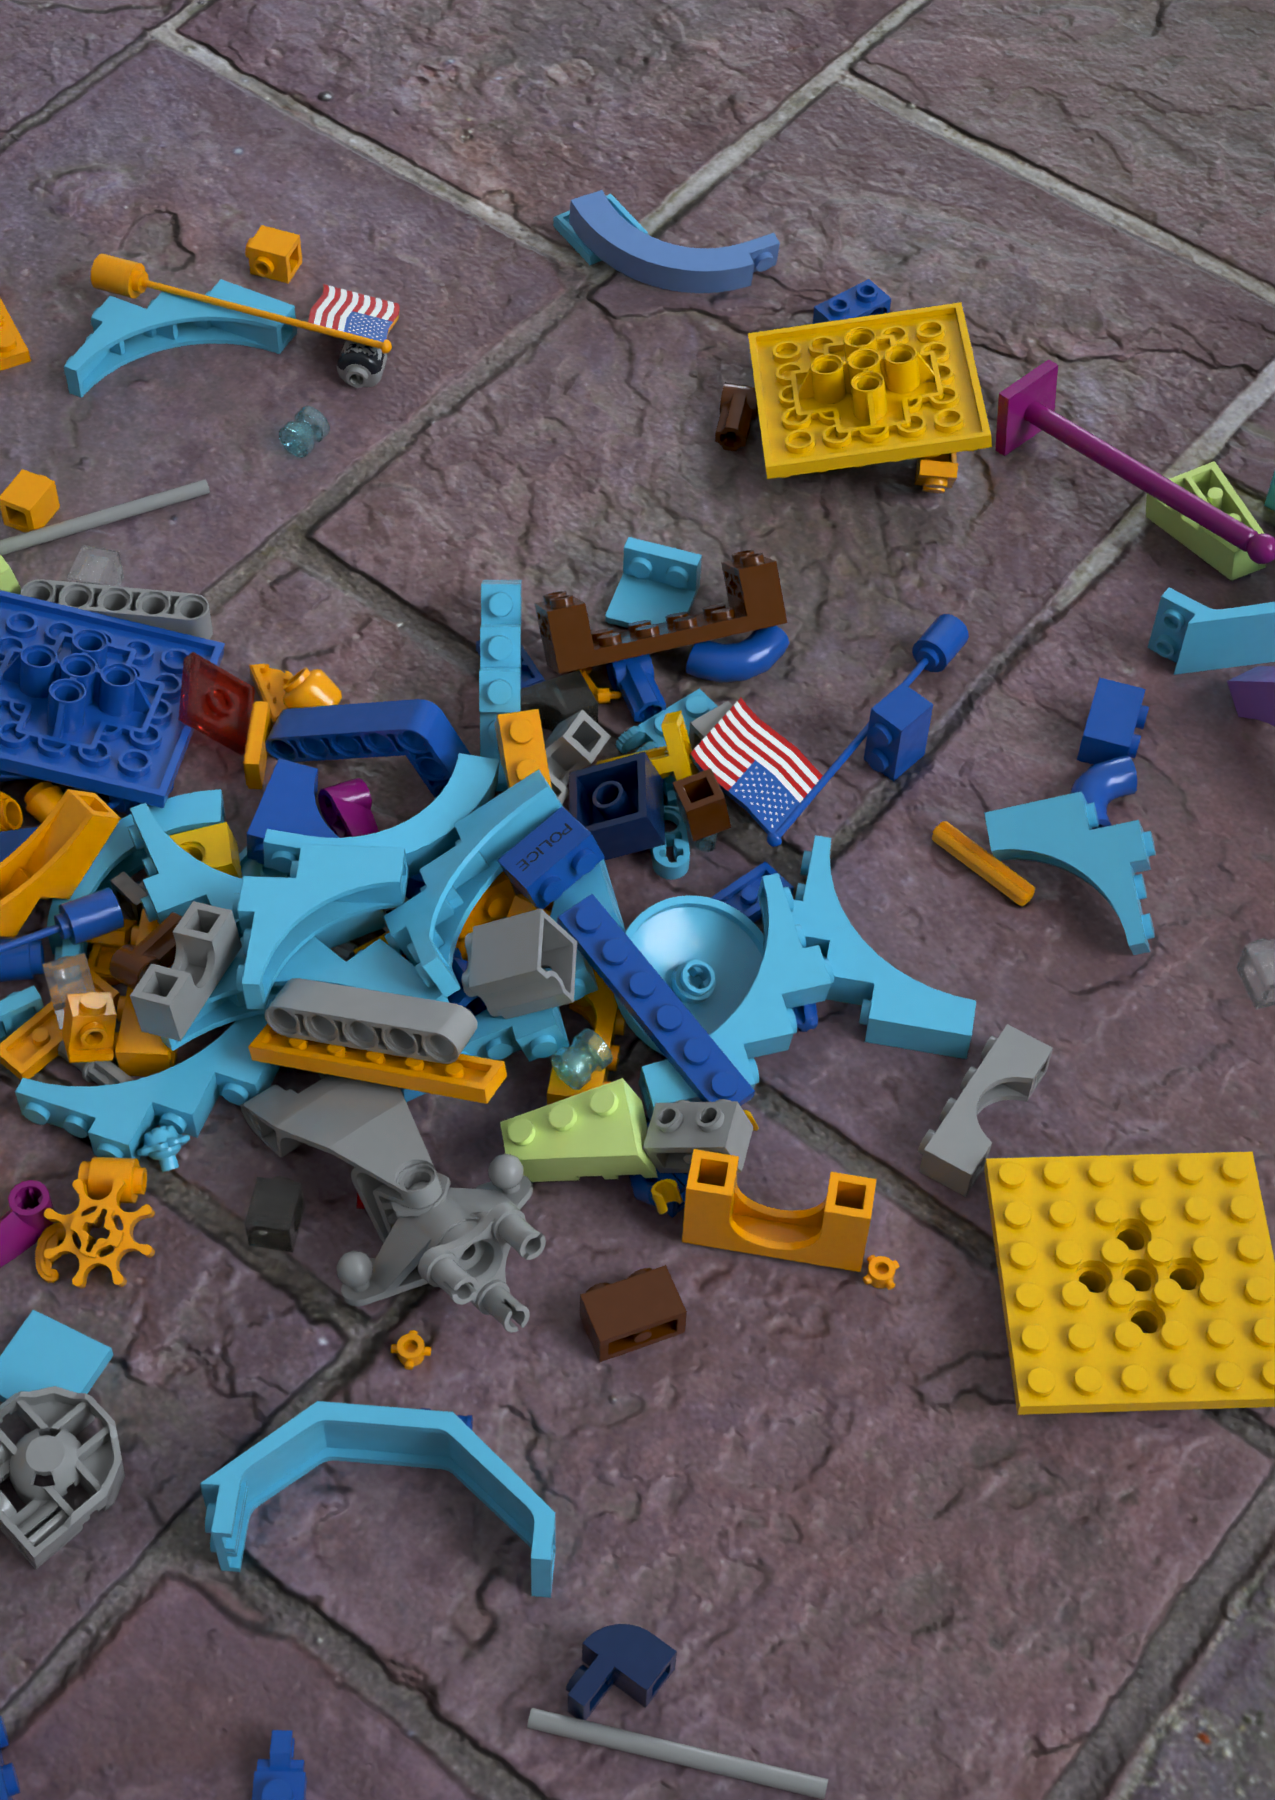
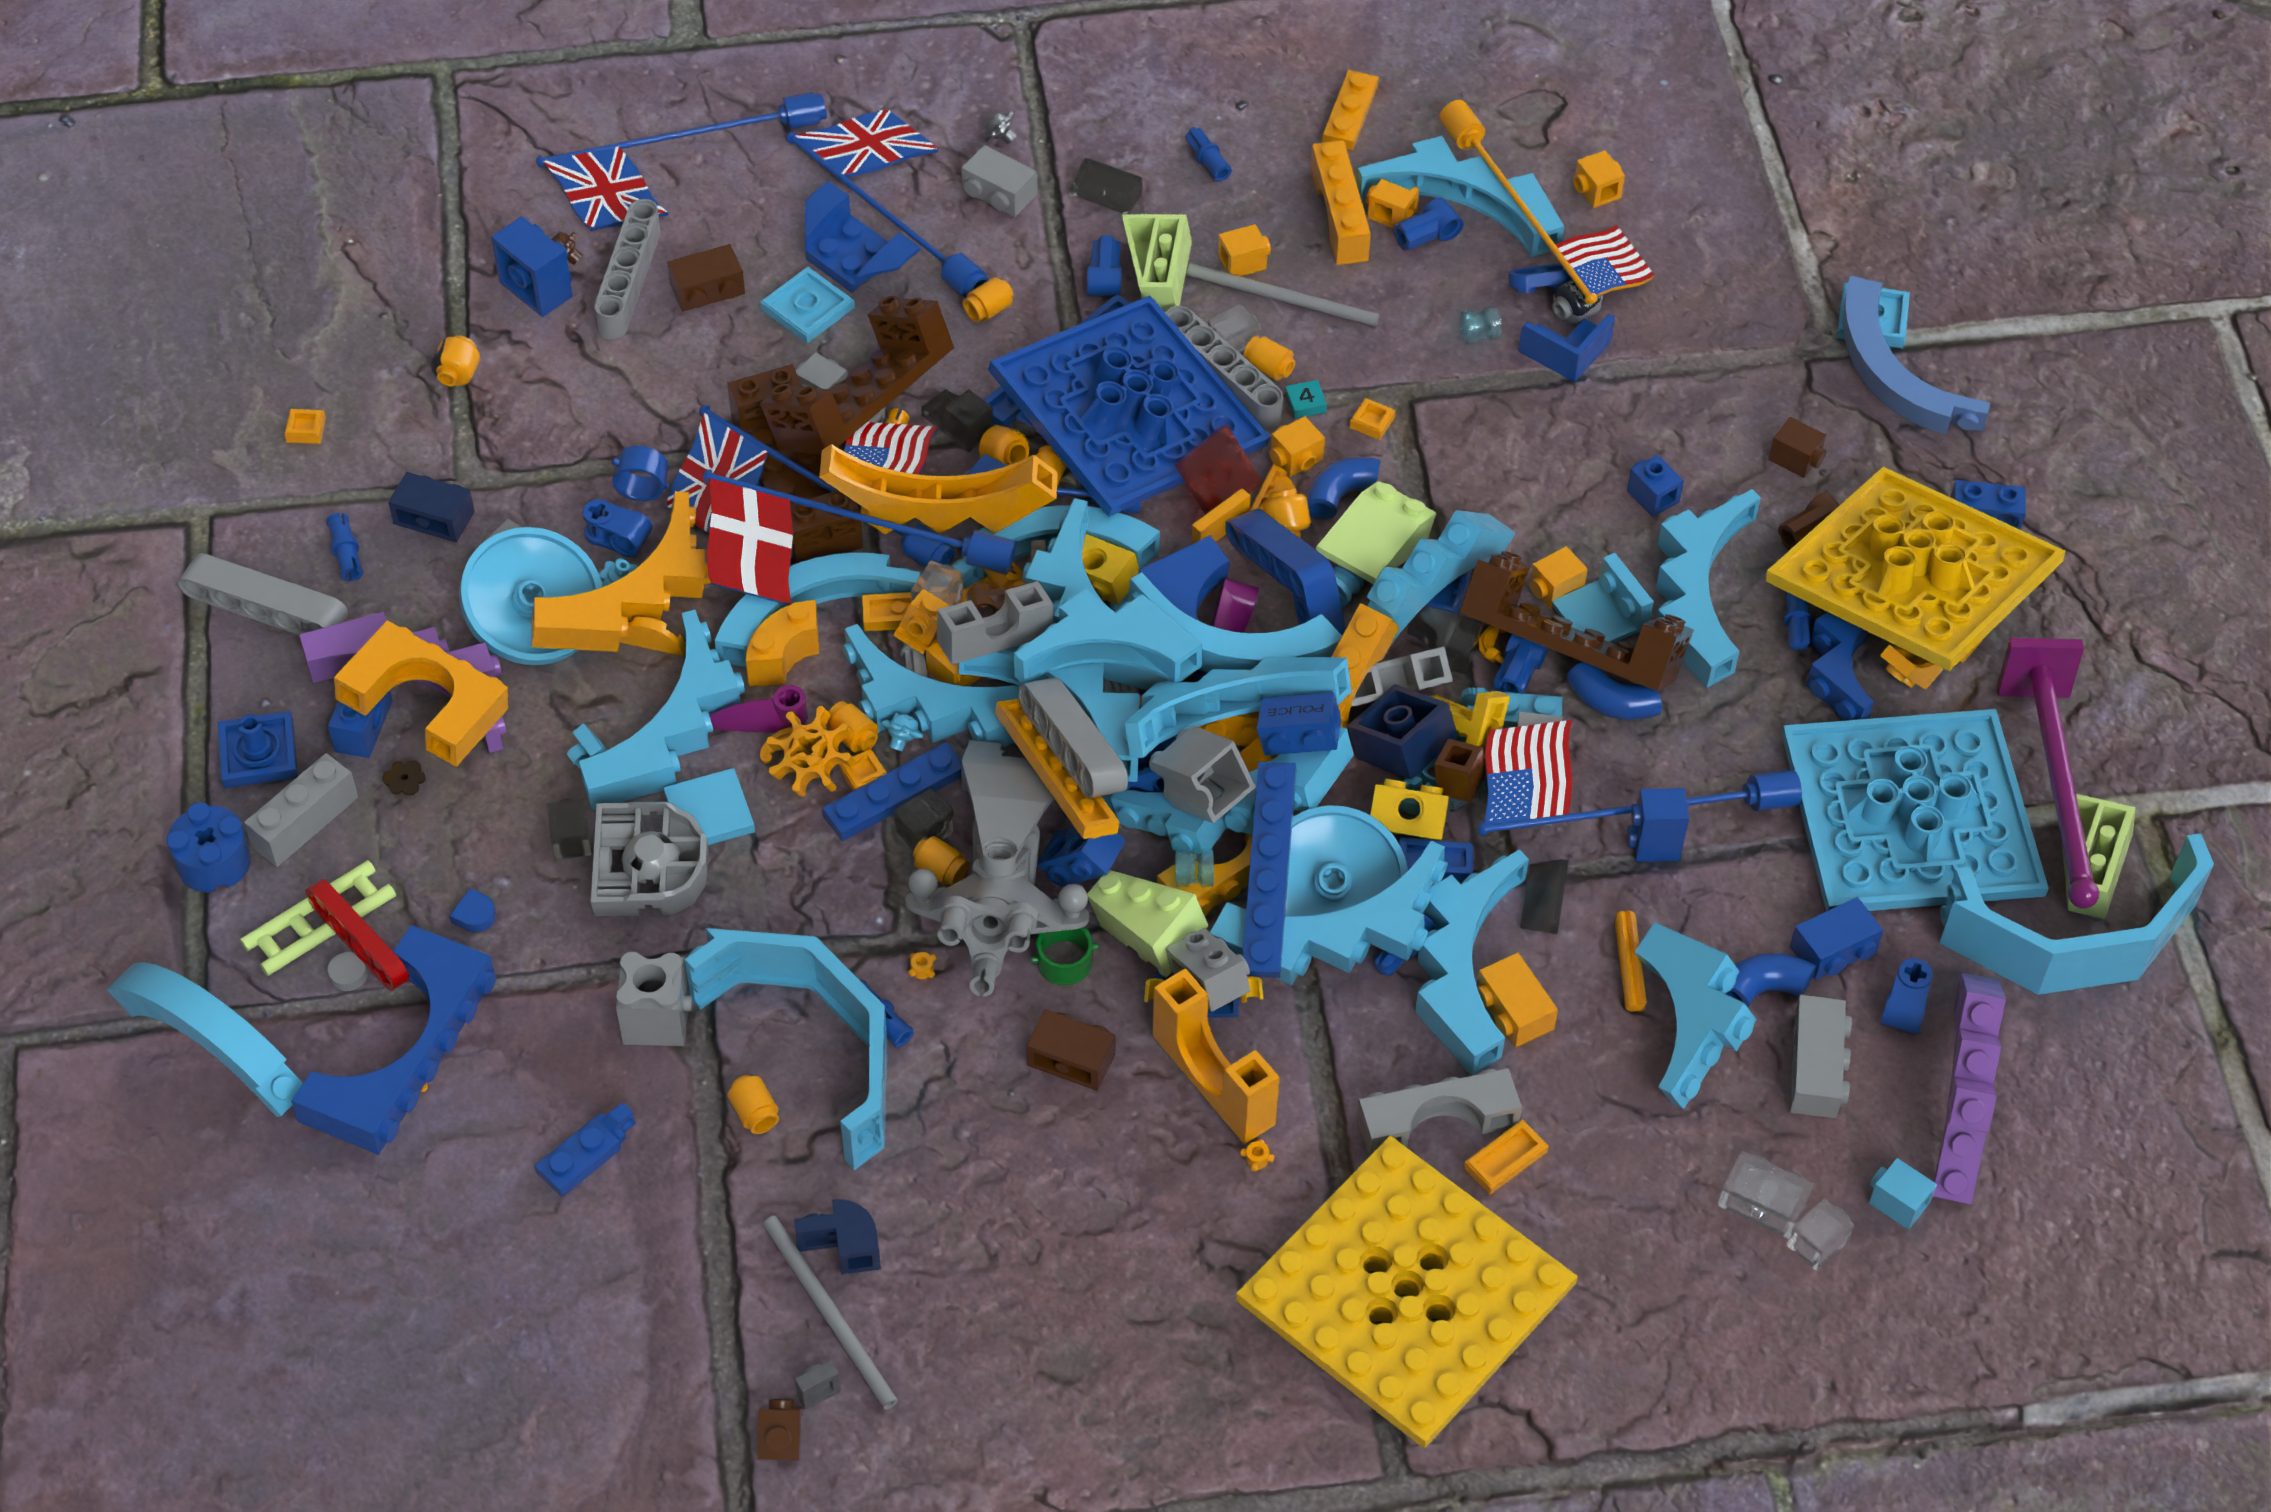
camera: 45 degrees right, 0 degrees up
none -> light grey piece [616,952,693,1046]
none -> light orange brick [727,1075,779,1134]
none -> blue plate [822,742,962,841]
none -> light orange tile [839,748,887,791]
none -> light orange brick [913,836,970,886]
none -> green piece [1031,927,1099,985]
none -> blue brick [1037,826,1126,888]
none -> light orange brick [1243,336,1295,381]
none -> light orange brick [1269,416,1325,477]
none -> teal tile [1285,380,1327,419]
none -> blue cylinder [1305,457,1380,520]
none -> light orange arch [1310,140,1371,265]
none -> yellowish green slope [1316,481,1436,584]
none -> light orange tile [1350,398,1396,440]
none -> light orange brick [1366,179,1419,229]
none -> yellow brick [1370,779,1449,841]
none -> blue piece [1394,198,1464,250]
none -> light orange tile [1464,1119,1549,1195]
none -> light orange brick [1477,952,1558,1048]
none -> blue plate [1508,264,1572,293]
none -> blue panel [1519,314,1615,382]
none -> clear smoke slope [1520,859,1569,934]
none -> light orange brick [1529,546,1588,609]
none -> blue brick [1627,454,1684,517]
none -> medium azure arch [1656,489,1761,688]
none -> reddish brown brick [1769,417,1827,478]
none -> medium azure plate [1781,709,2049,911]
none -> blue axle [1784,592,1812,652]
none -> light grey brick [1790,995,1852,1118]
none -> blue arch [1806,612,1874,721]
none -> blue piece [1880,958,1933,1035]

